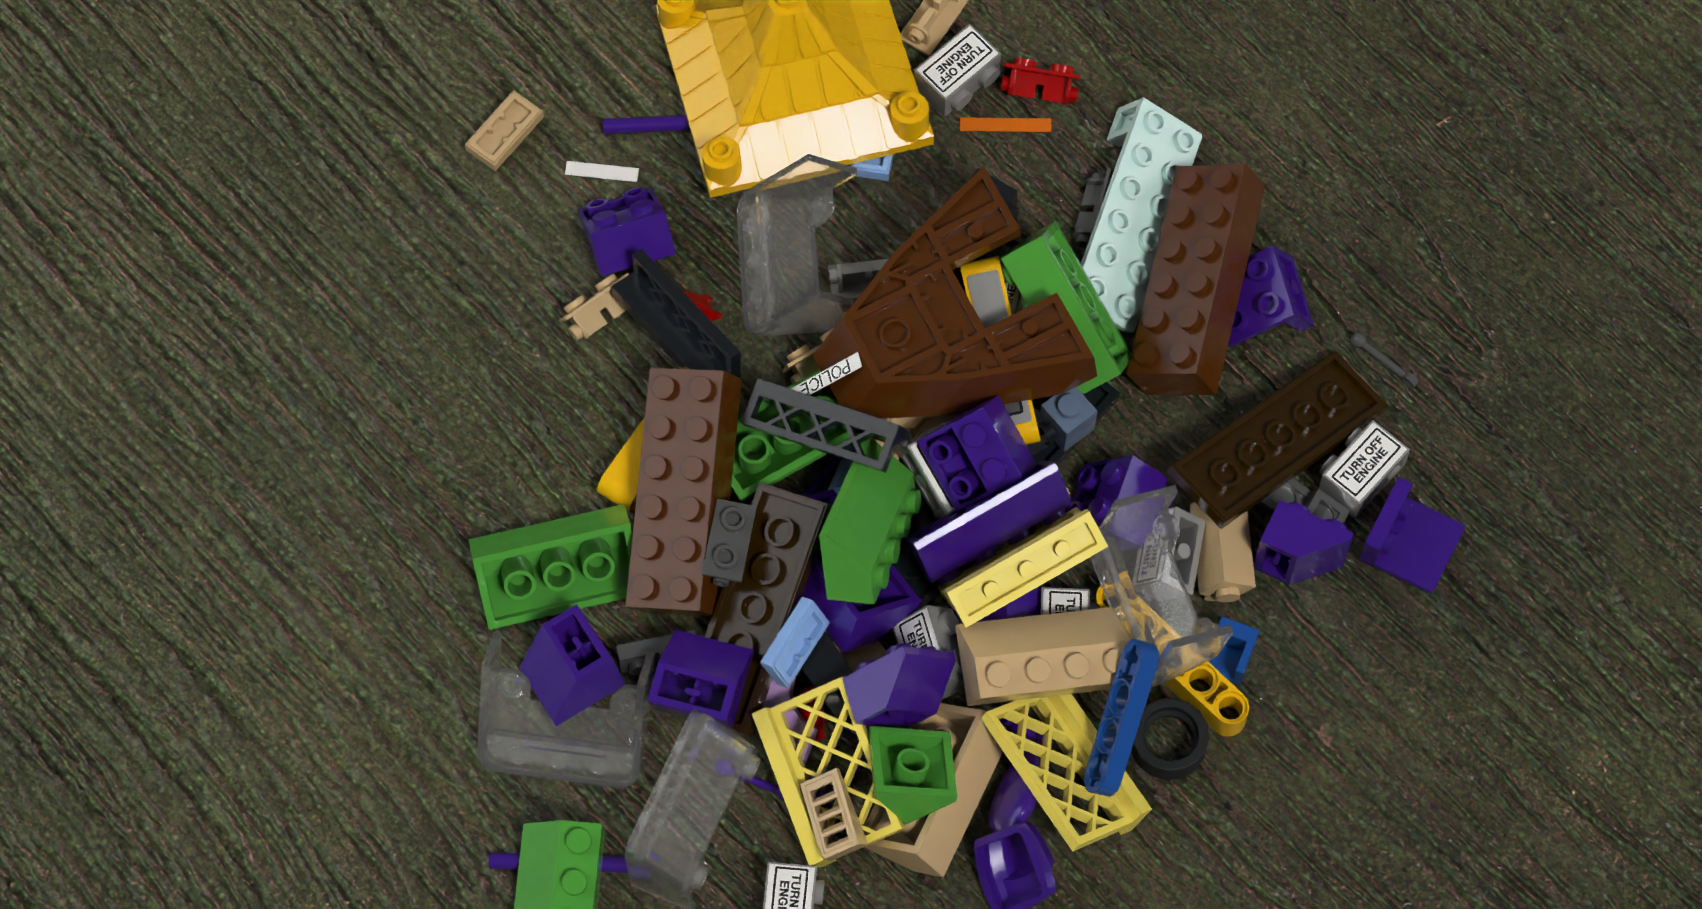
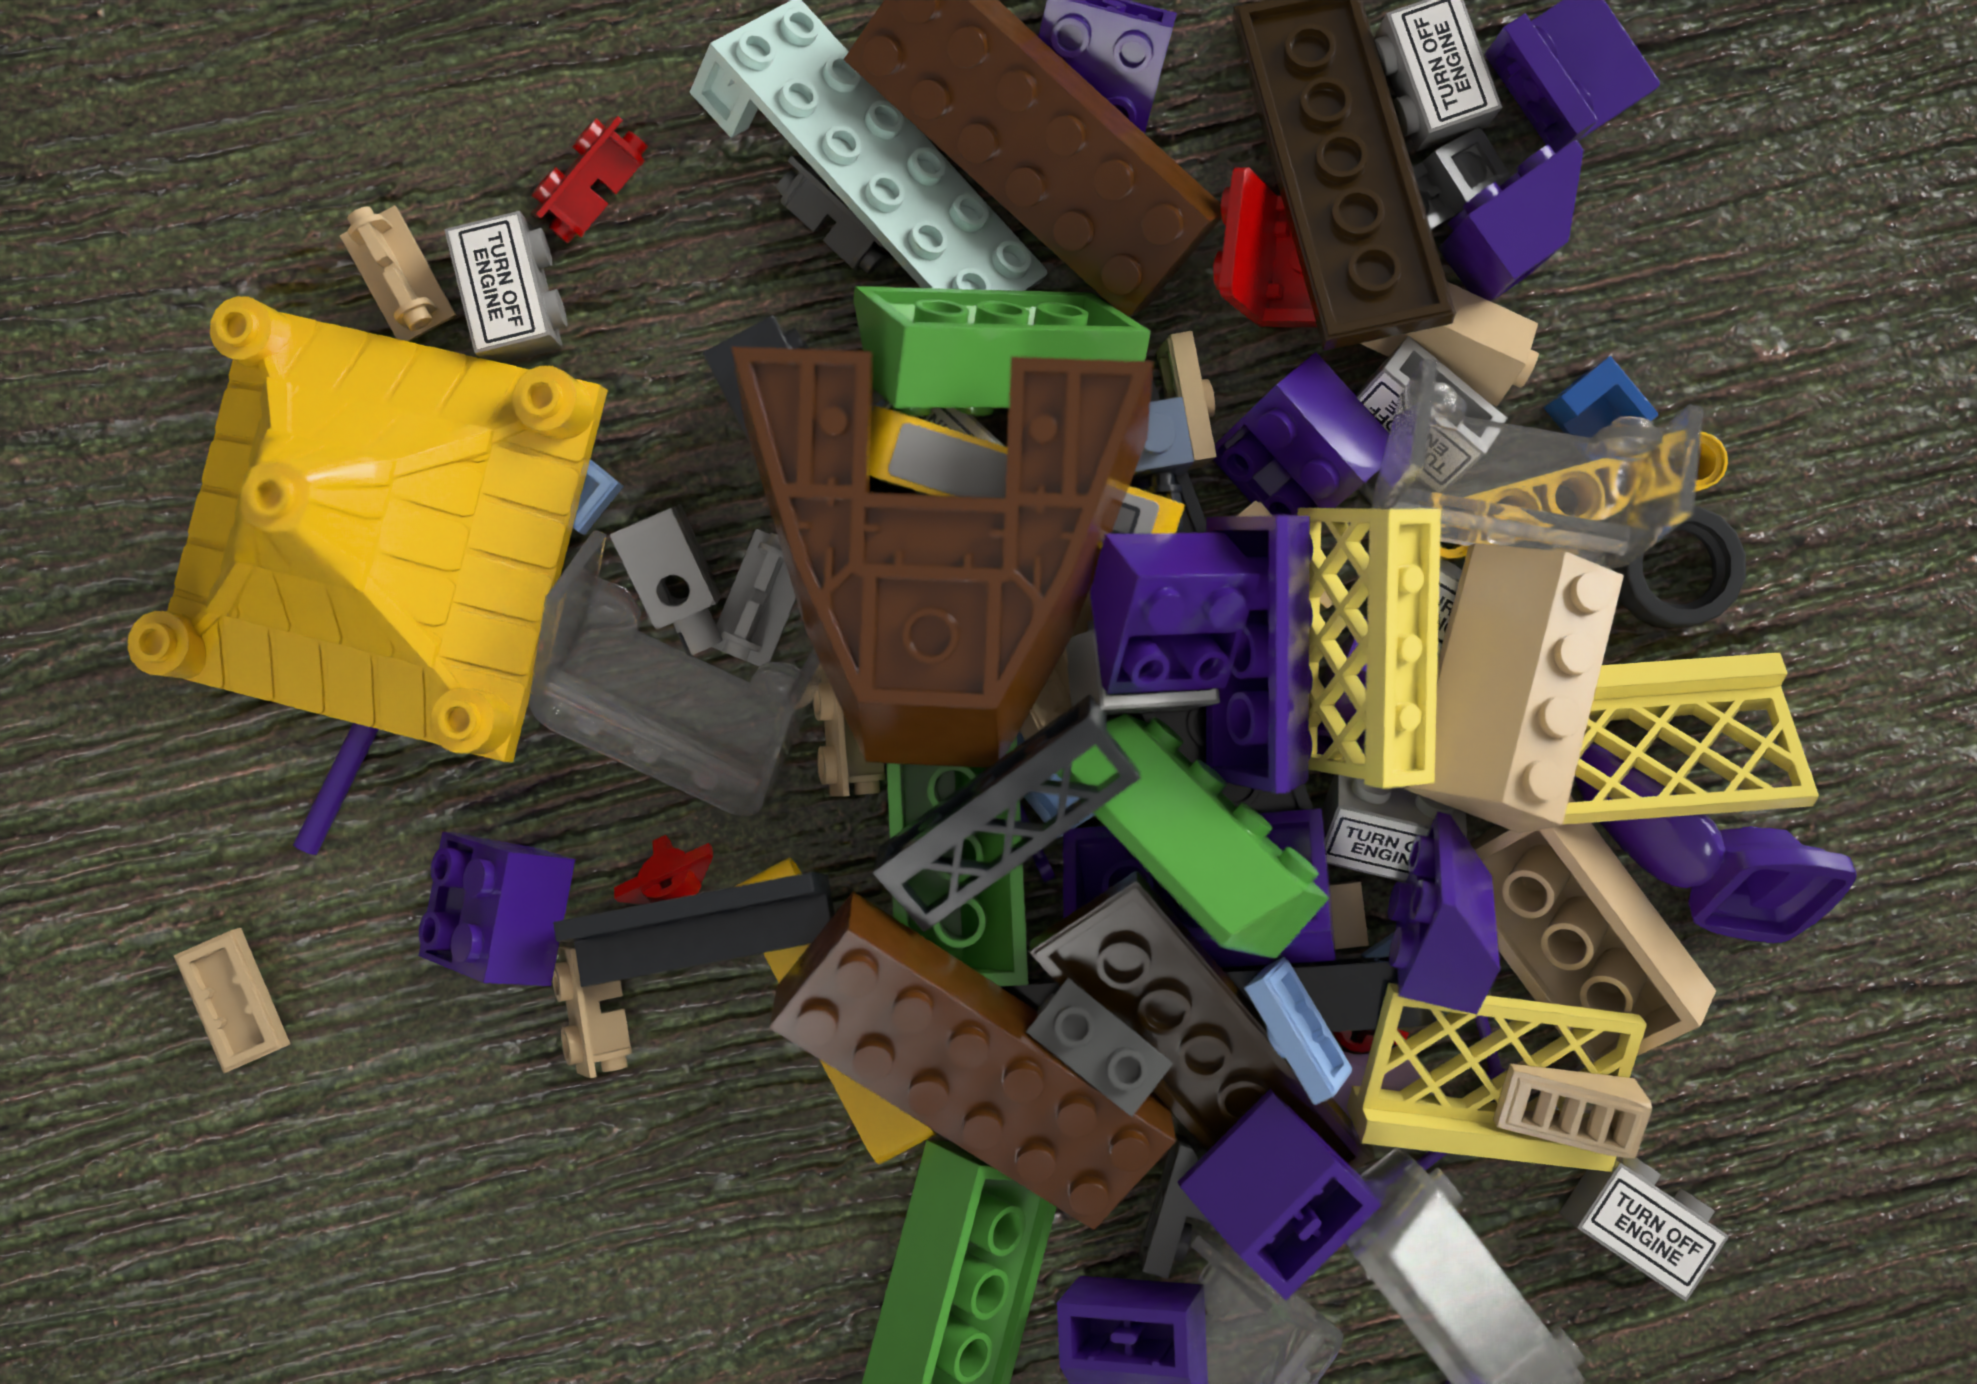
camera: 65 degrees left, 20 degrees up
white sticker [565,161,639,182] -> none
white sticker [791,352,862,395] -> none
bright green slope [868,726,958,824] -> none
orange sticker [960,117,1051,132] -> none
blue beam [1084,639,1159,797] -> none
none -> light grey torso [610,504,723,656]
none -> tan plate [1156,331,1217,470]
none -> red bracket [1213,167,1317,328]

